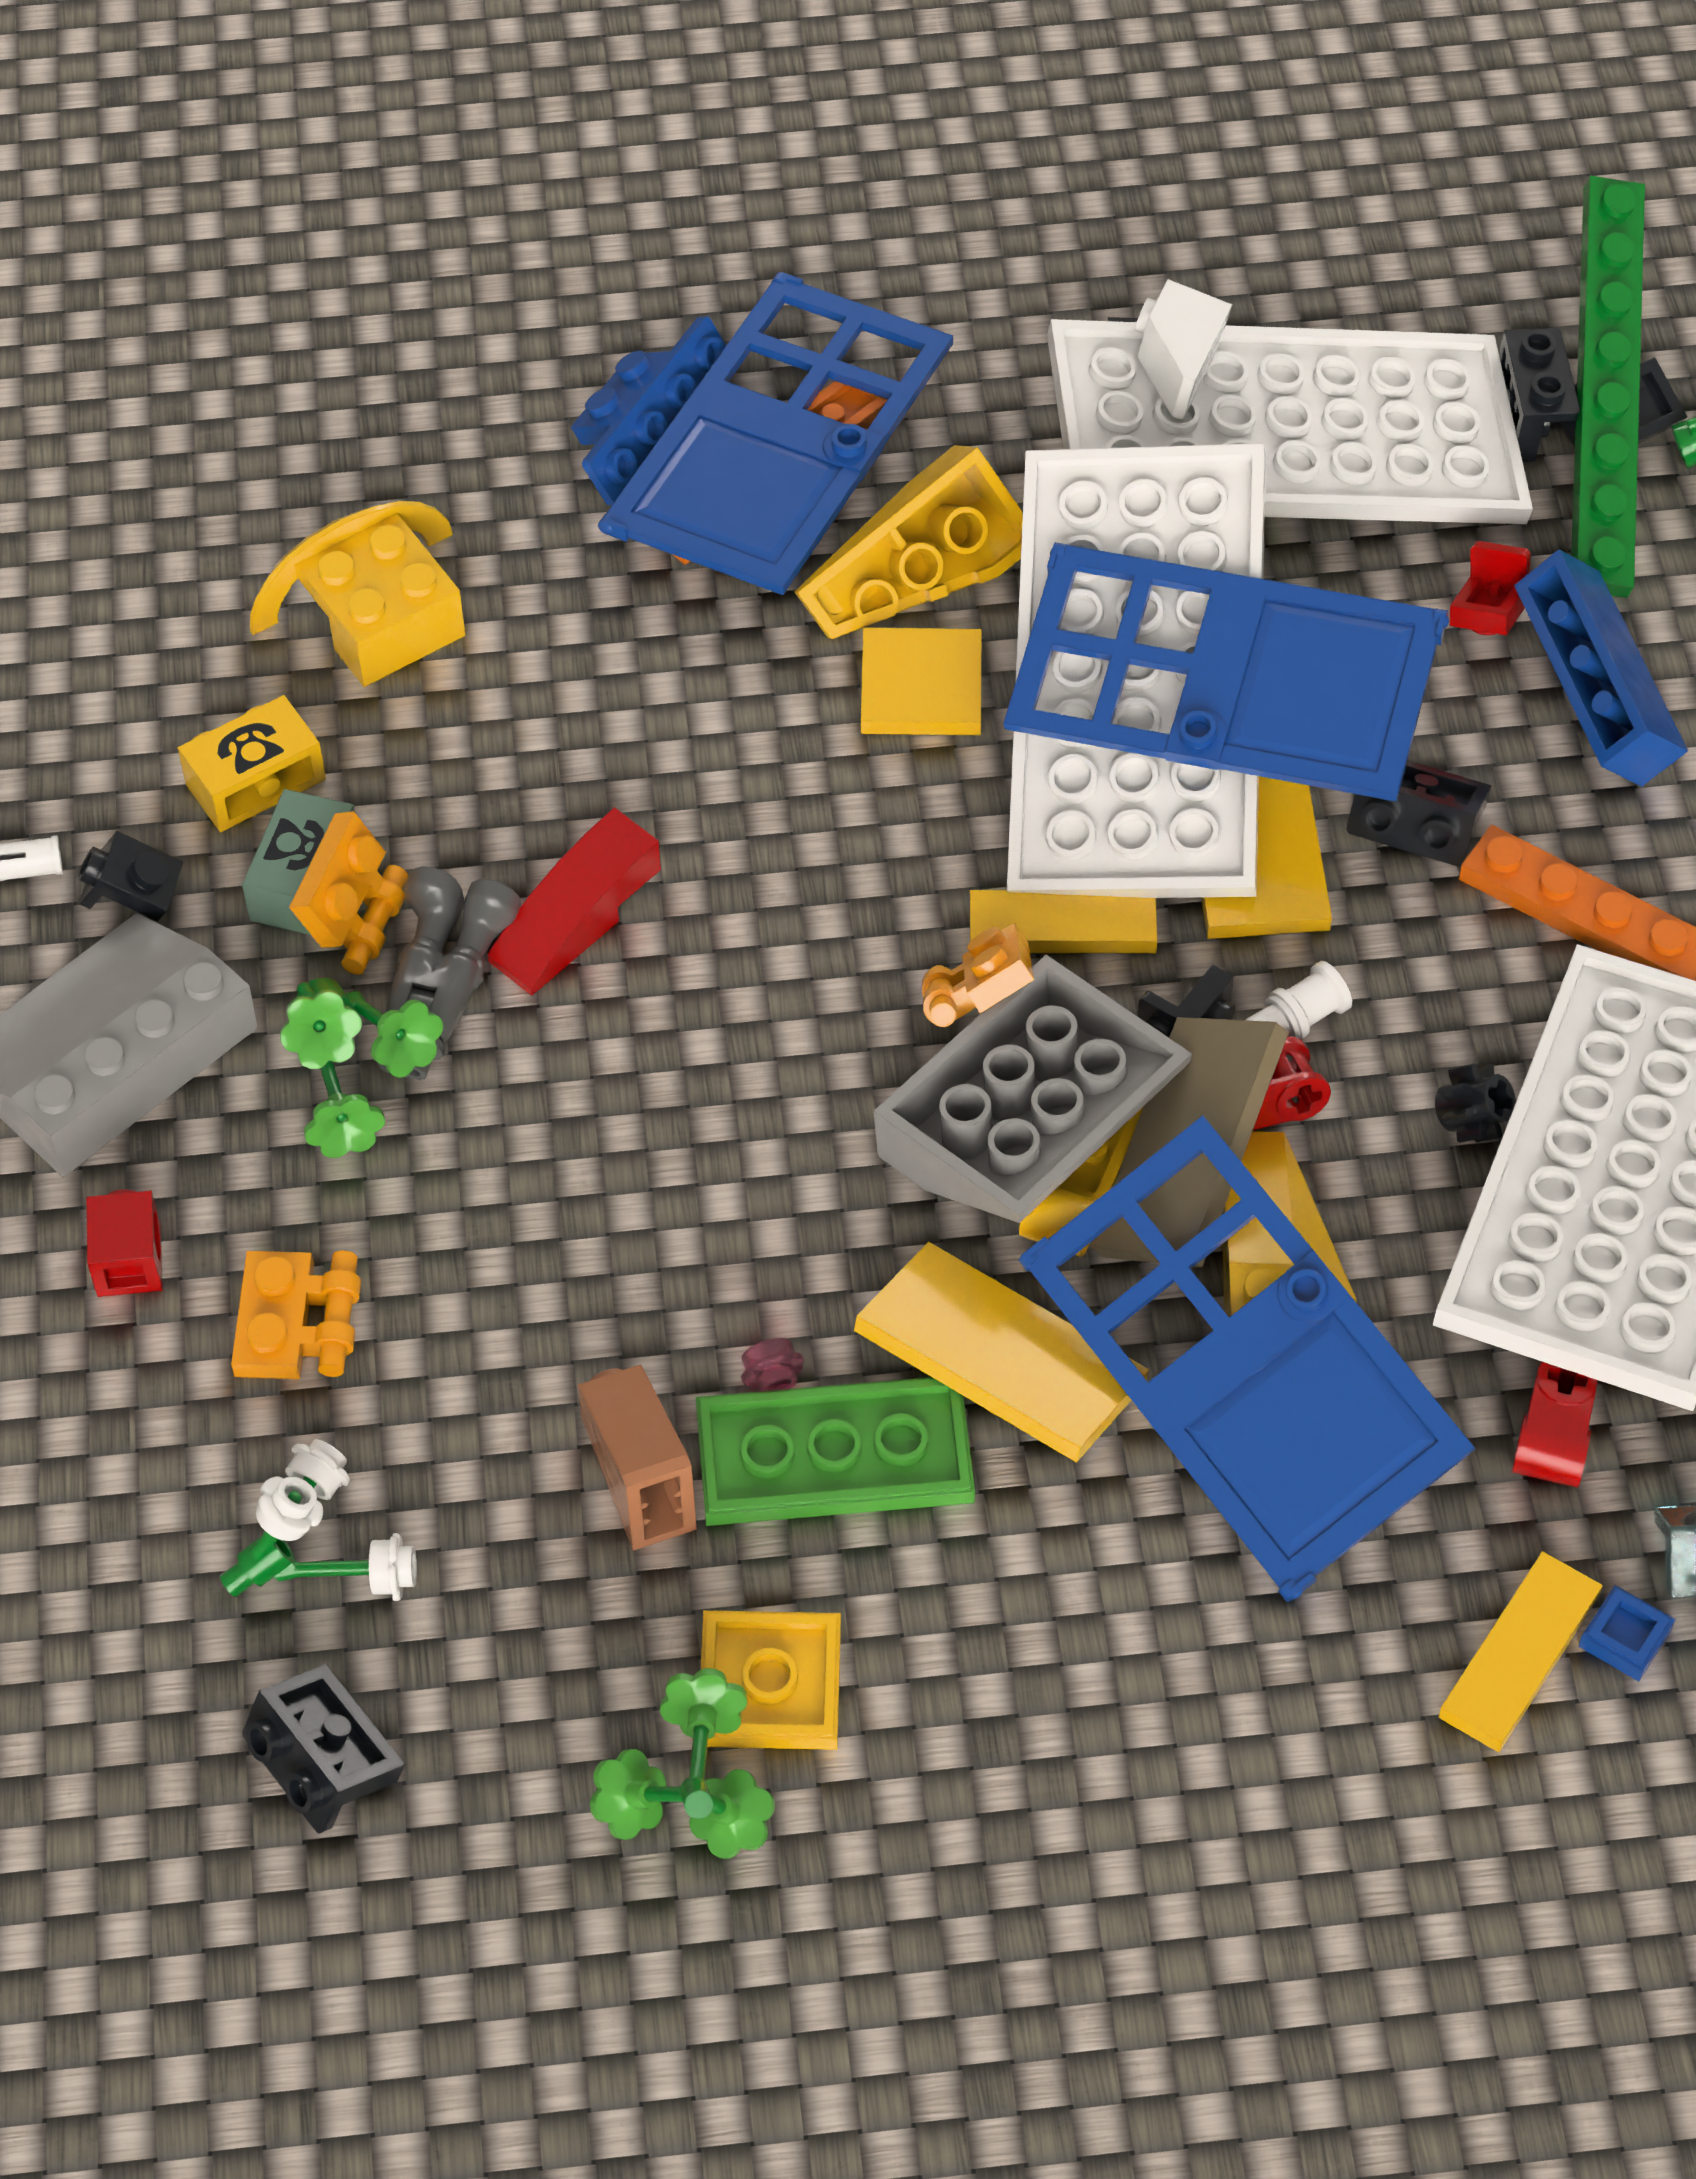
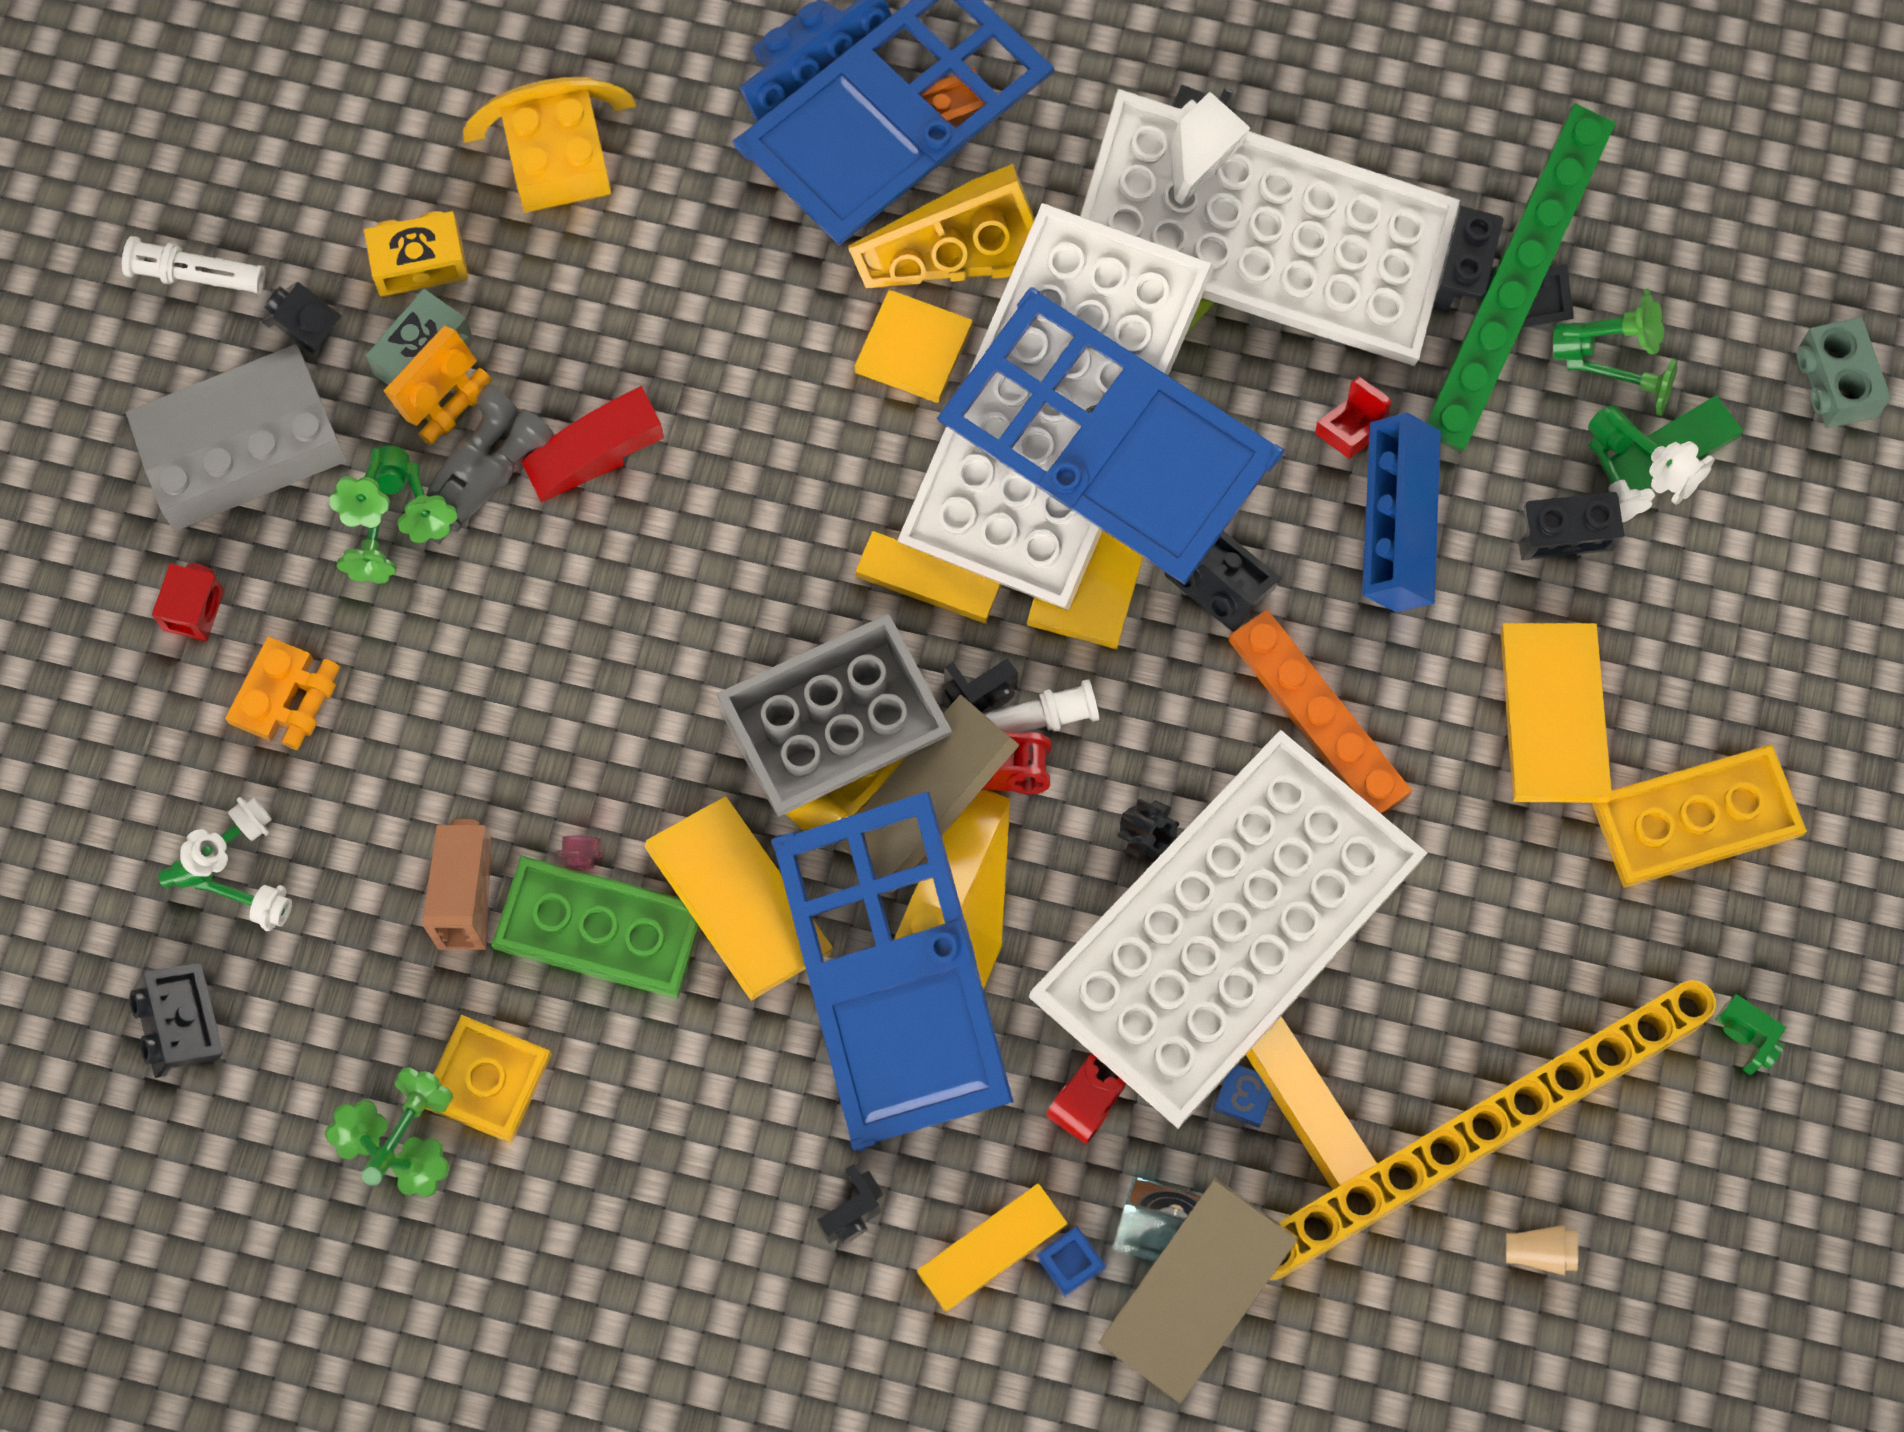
camera: 20 degrees right, 15 degrees up
light orange plate [921,922,1034,1027] -> none
none -> black bracket [817,1164,883,1244]

